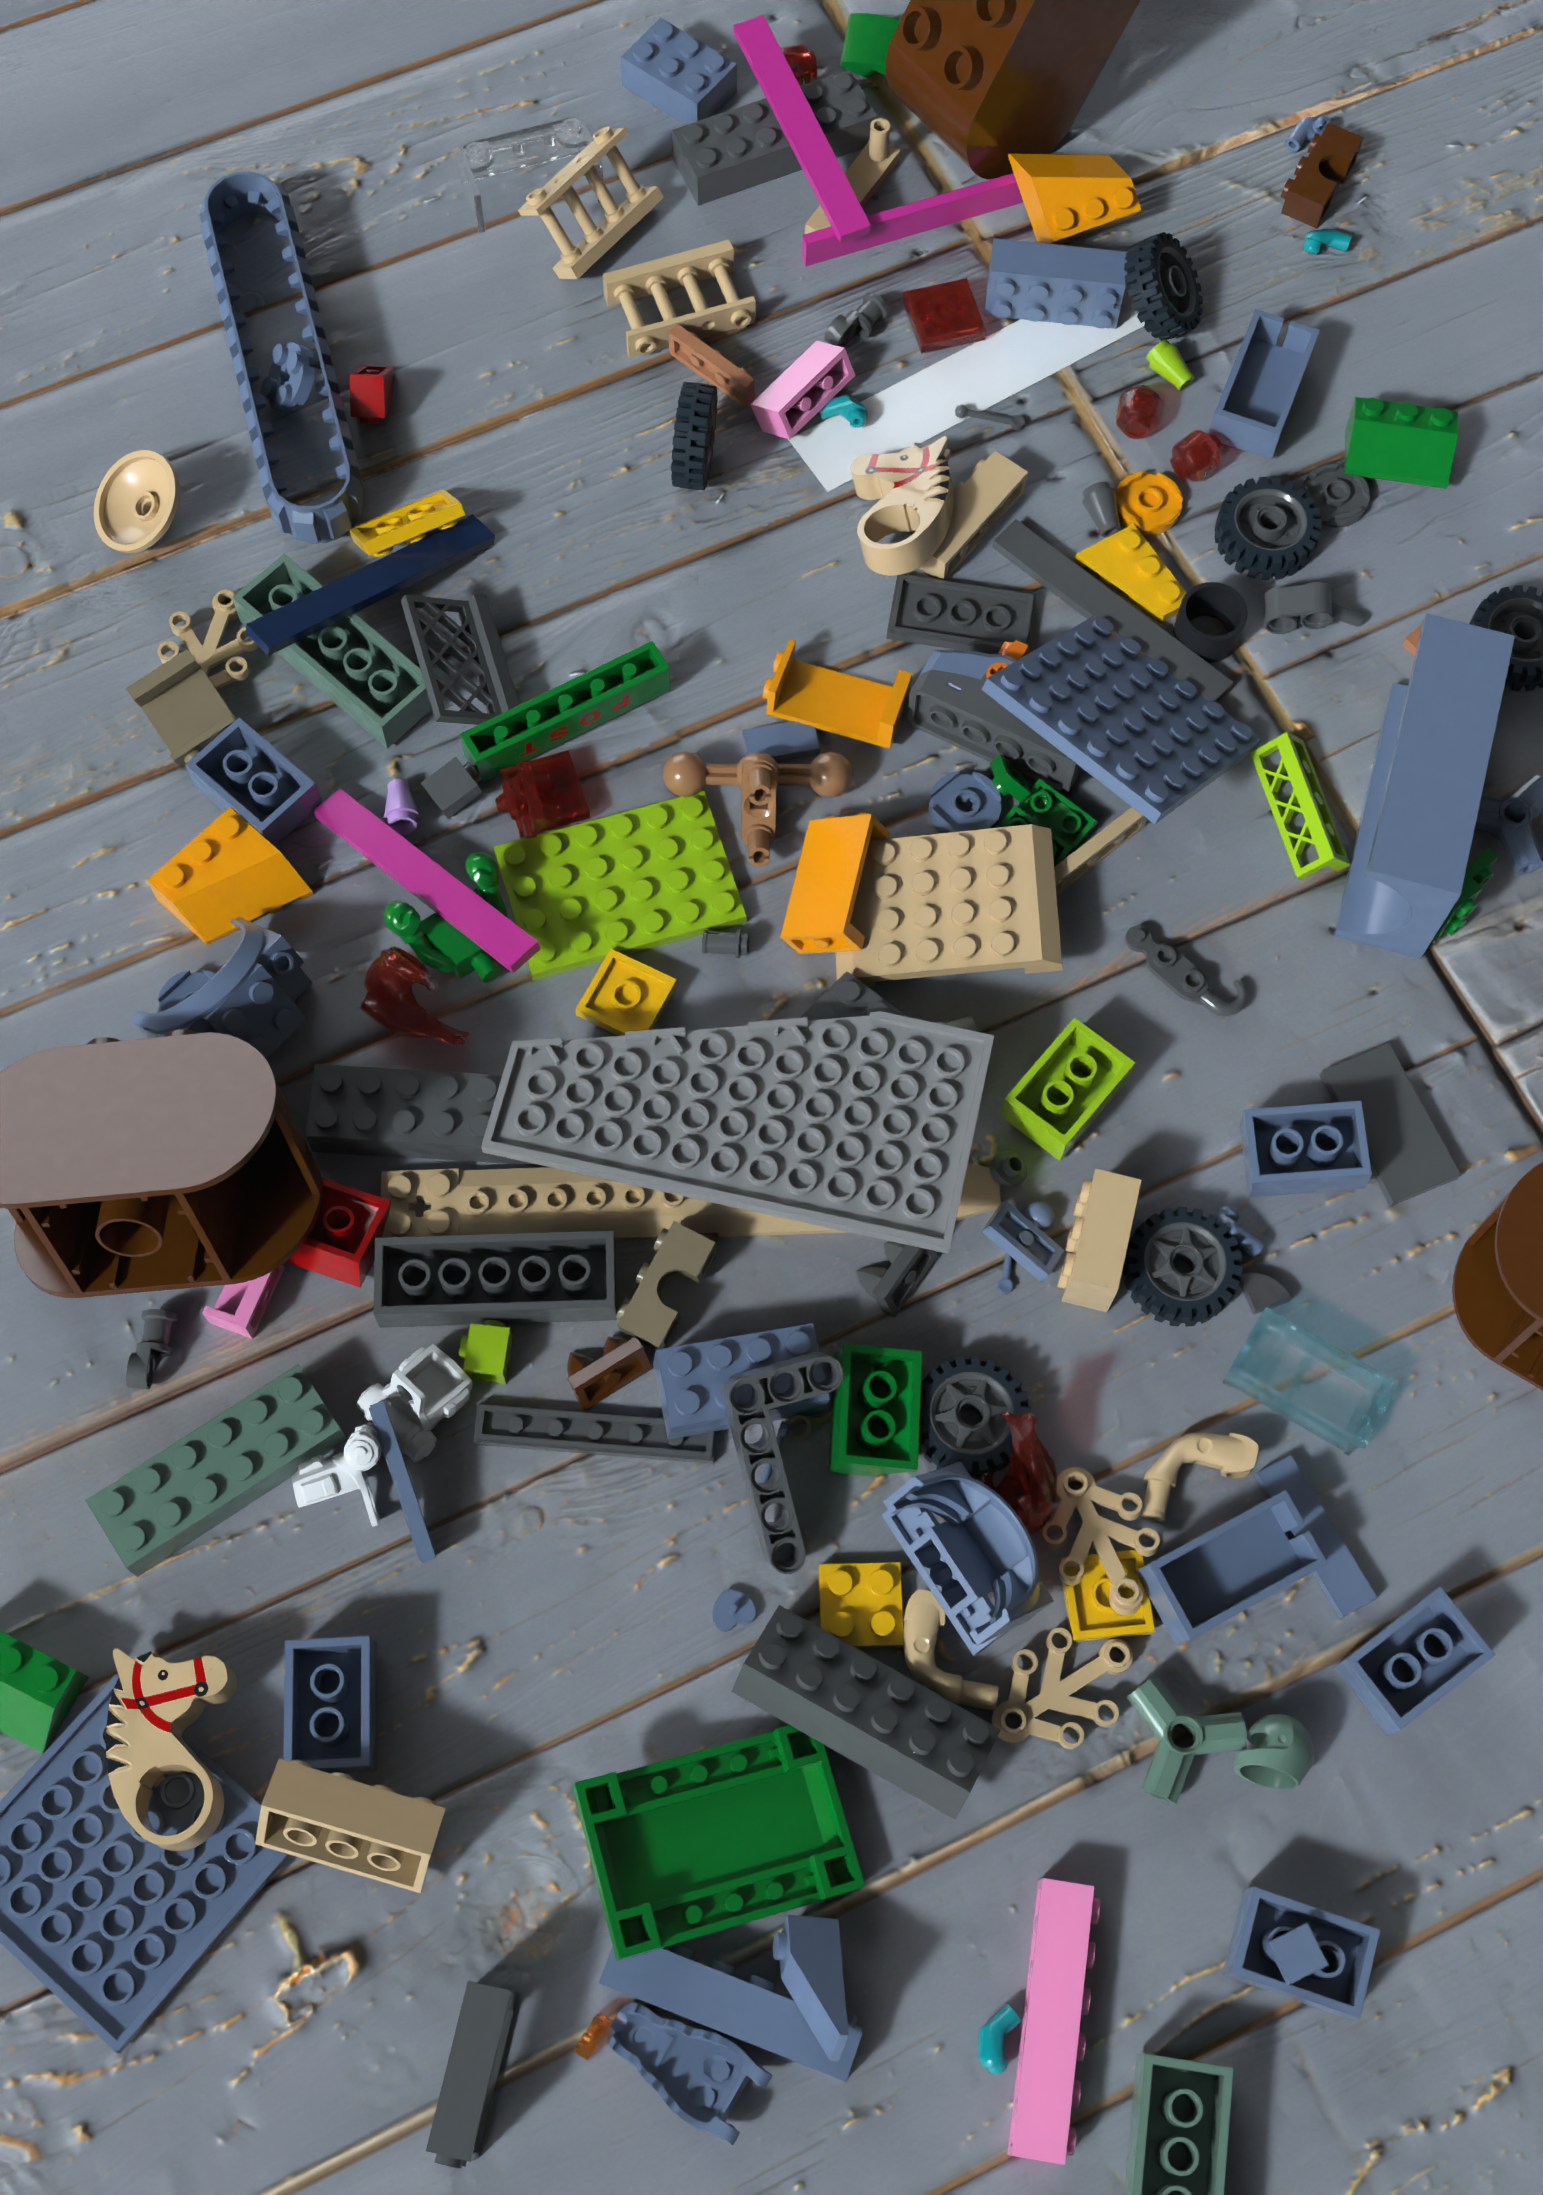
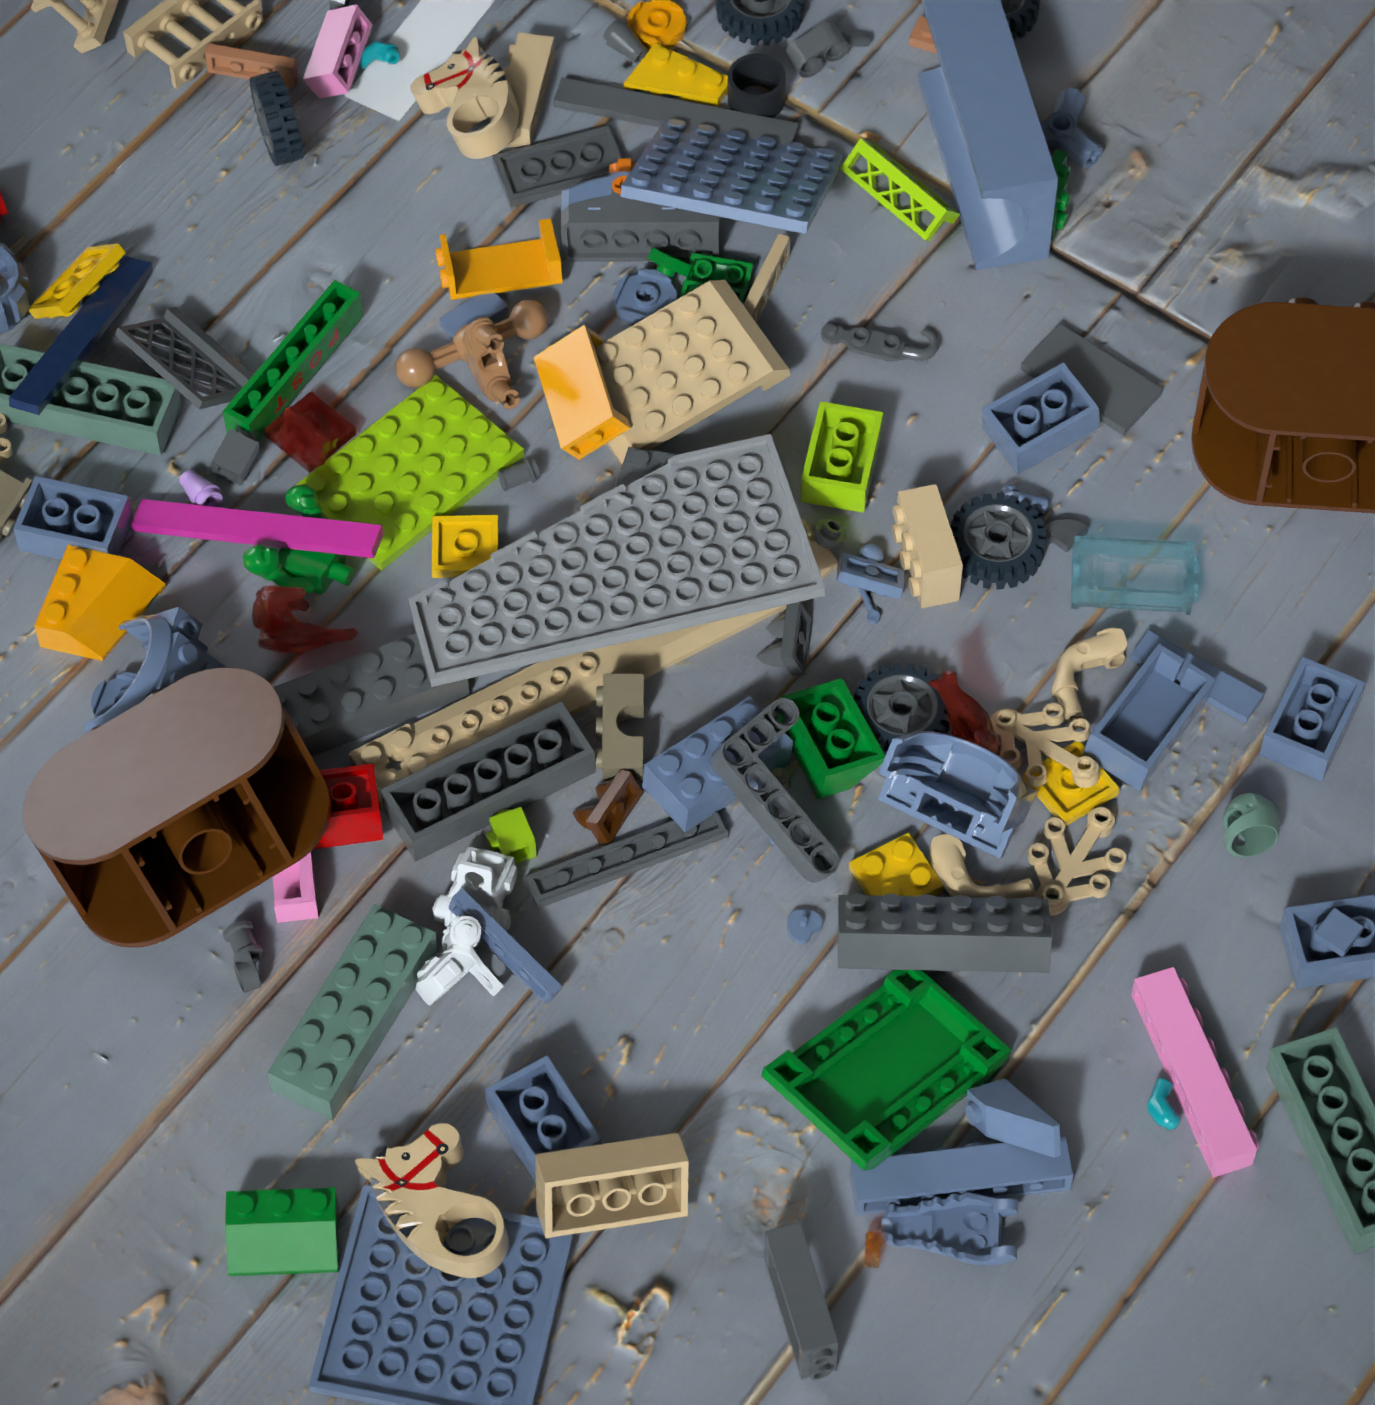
camera: 25 degrees left, 10 degrees down
dark grey hinge [955,405,1025,430] -> none
sand green piece [1127,1675,1247,1805] -> none

